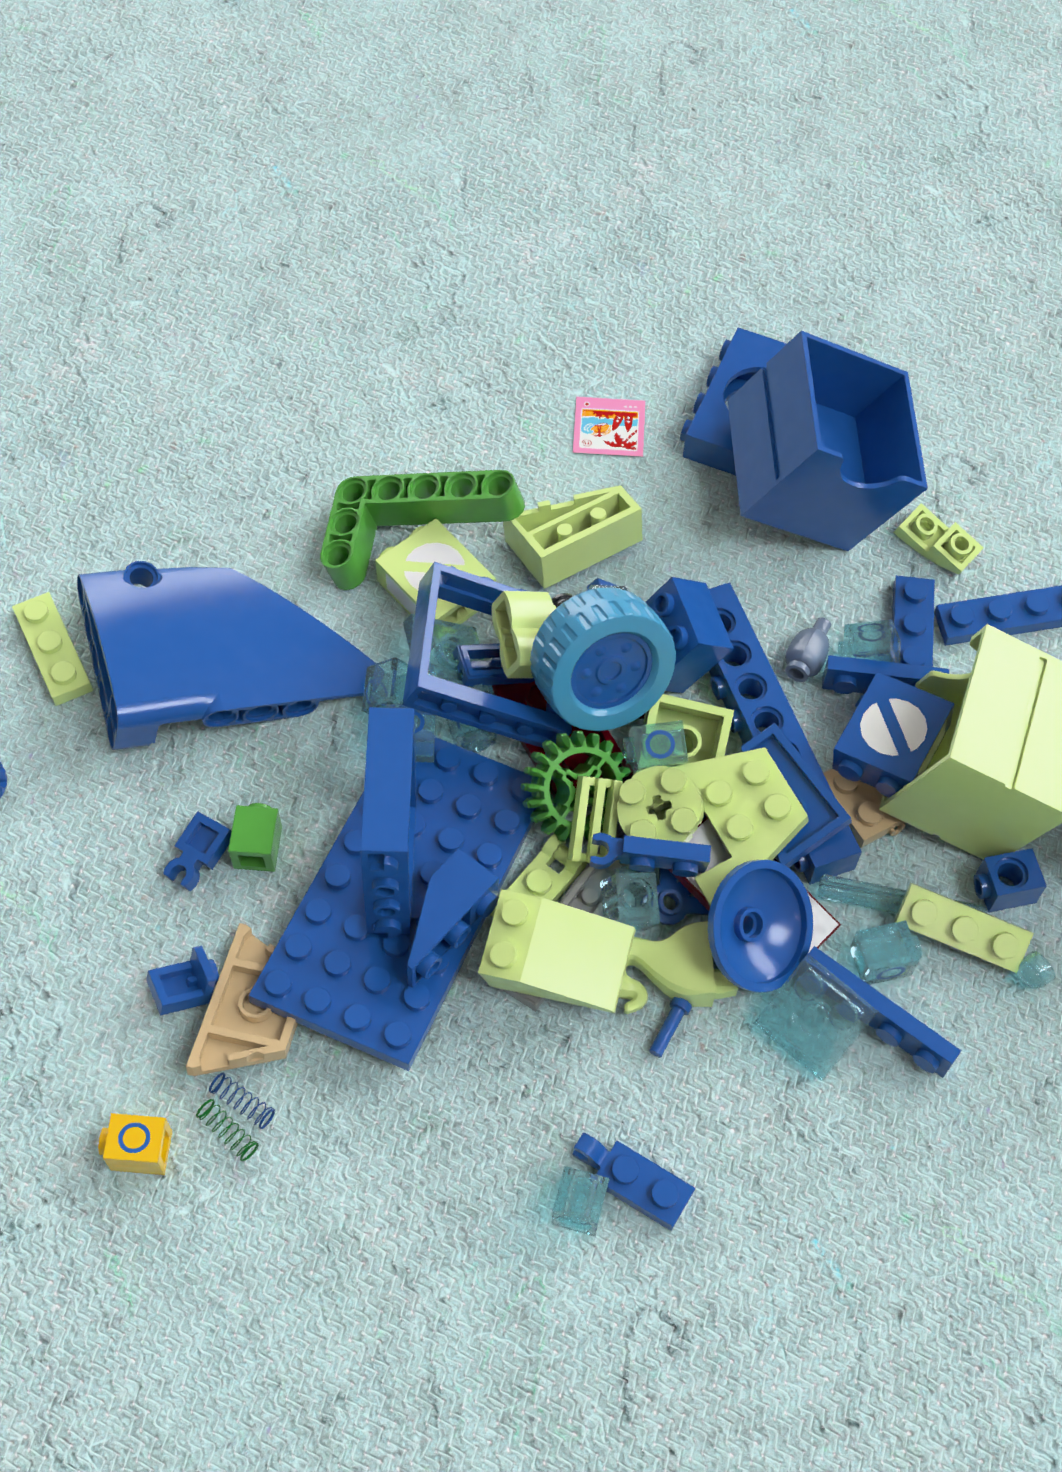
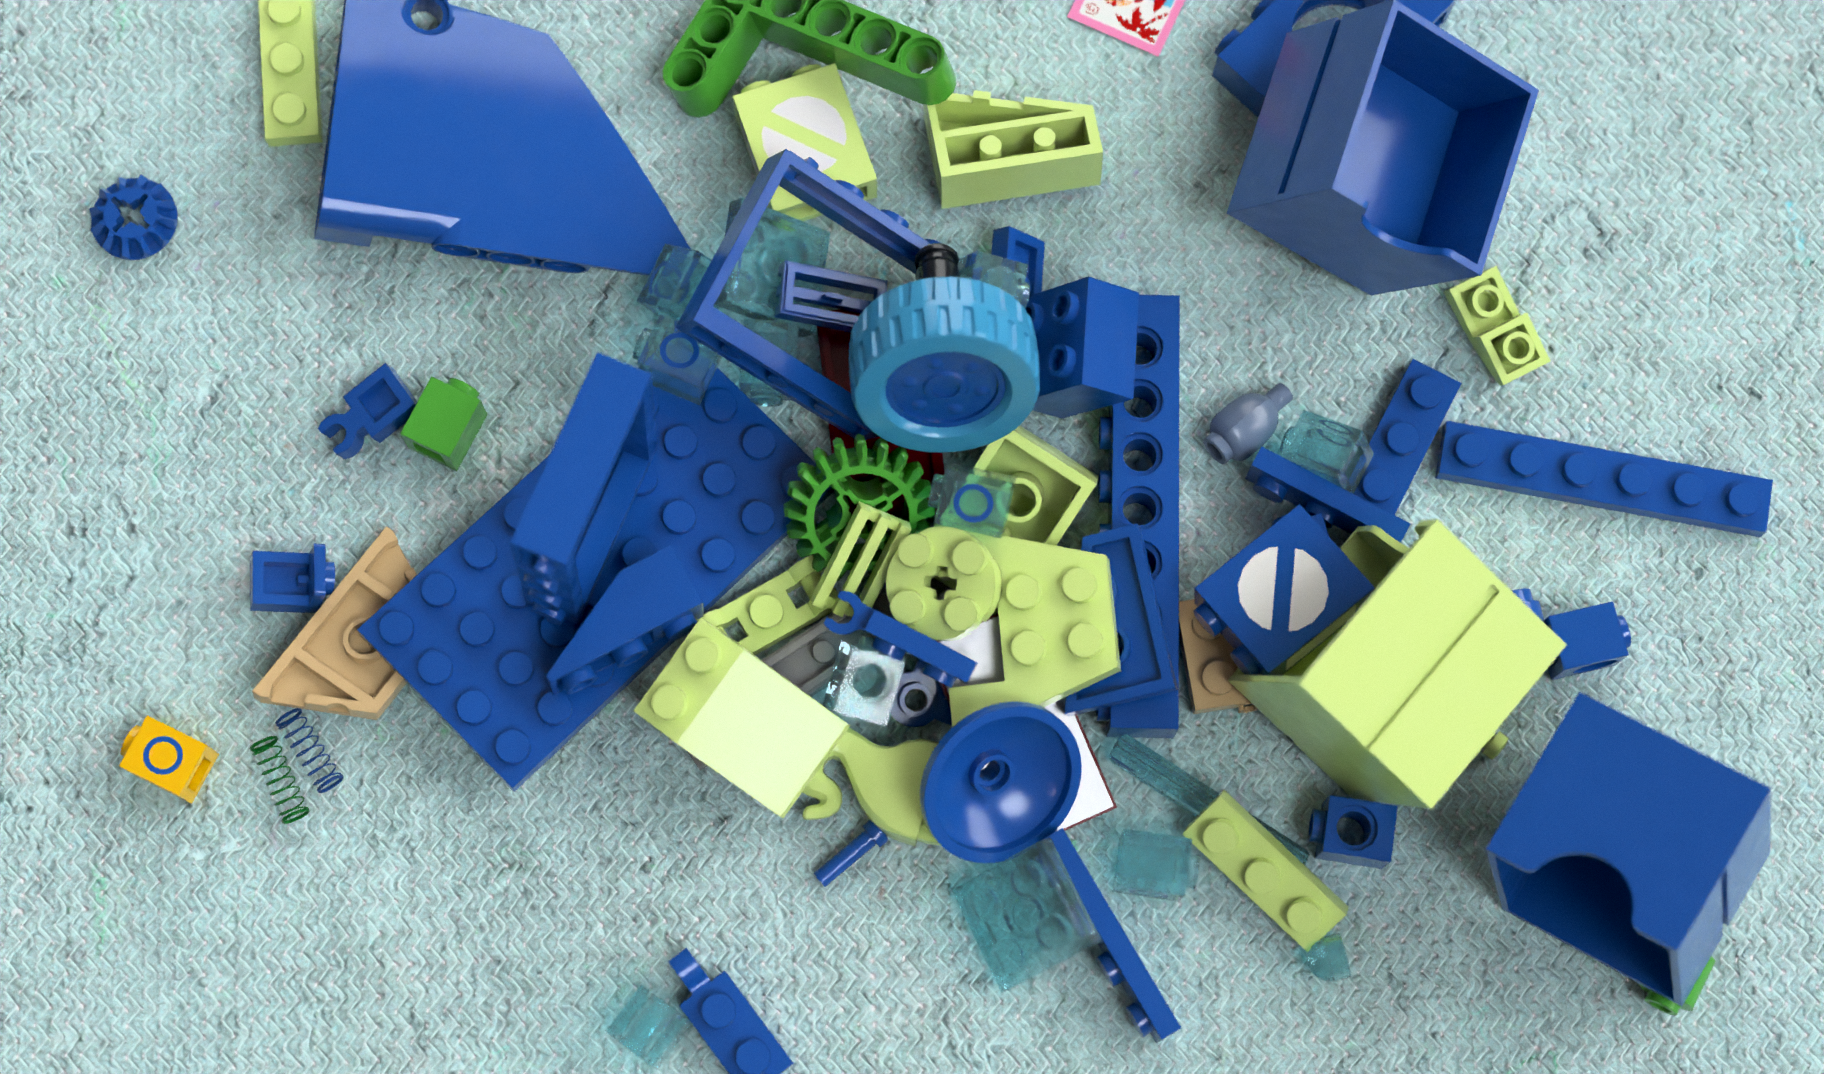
camera: 20 degrees right, 15 degrees up
yellowish green brick [492,591,556,678] -> none

